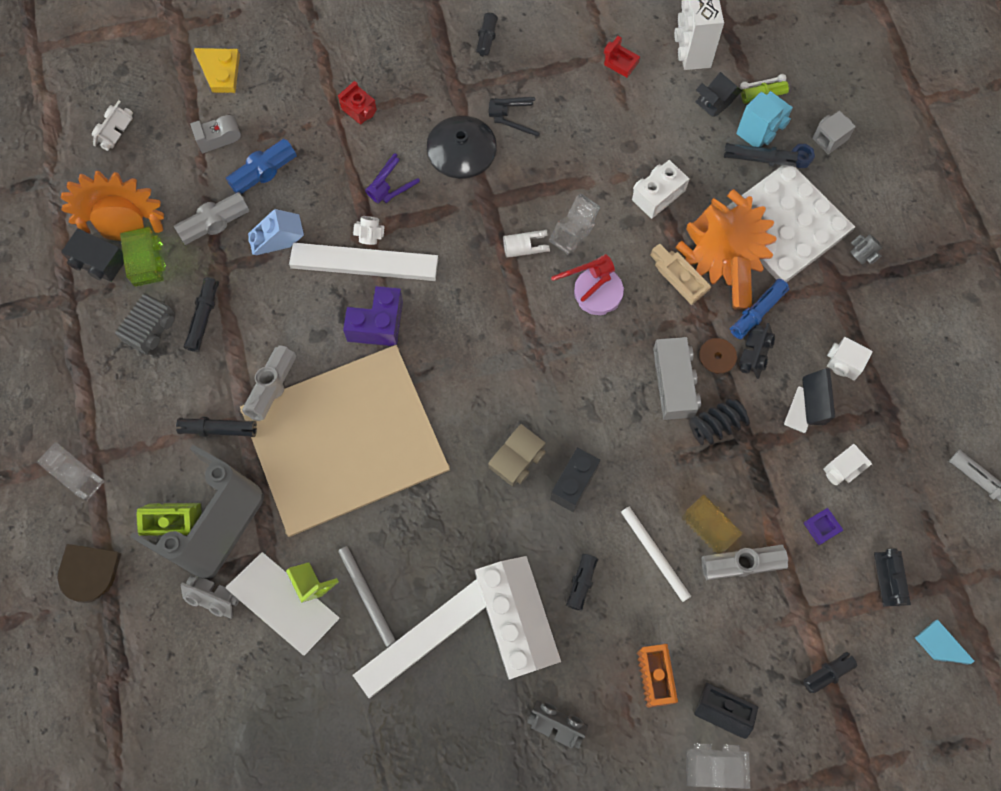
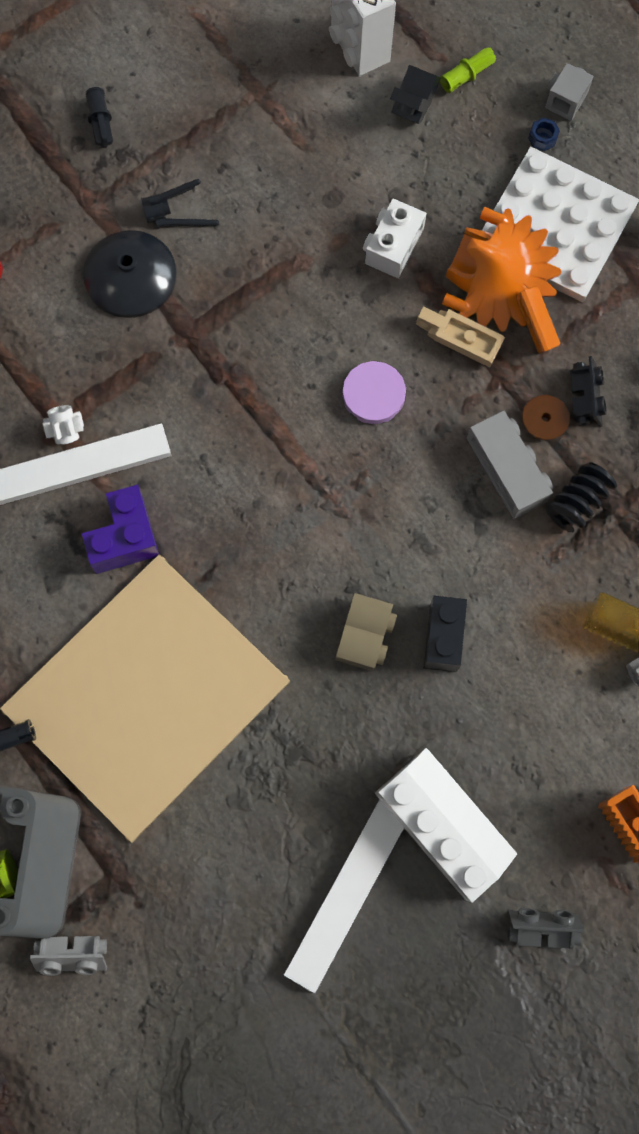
camera: 25 degrees left, 5 degrees up
white sticker [226,553,339,655] -> none
light grey piece [242,345,296,421] -> none
lime bracket [286,562,339,603] -> none
light grey bar [338,546,396,647] -> none
dark purple plant [365,153,420,204] -> none
white hinge [503,230,550,258] -> none
clear brick [549,193,601,255] -> none
red plant [551,254,615,302] -> none
black pin [566,553,599,611] -> none
red bracket [604,36,640,78] -> none
white bar [621,506,691,602] -> none
black pin [724,143,799,167] -> none
blue pin [730,279,790,339] -> none
medium azure brick [736,91,793,148] -> none
white hinge [740,74,786,90] -> none

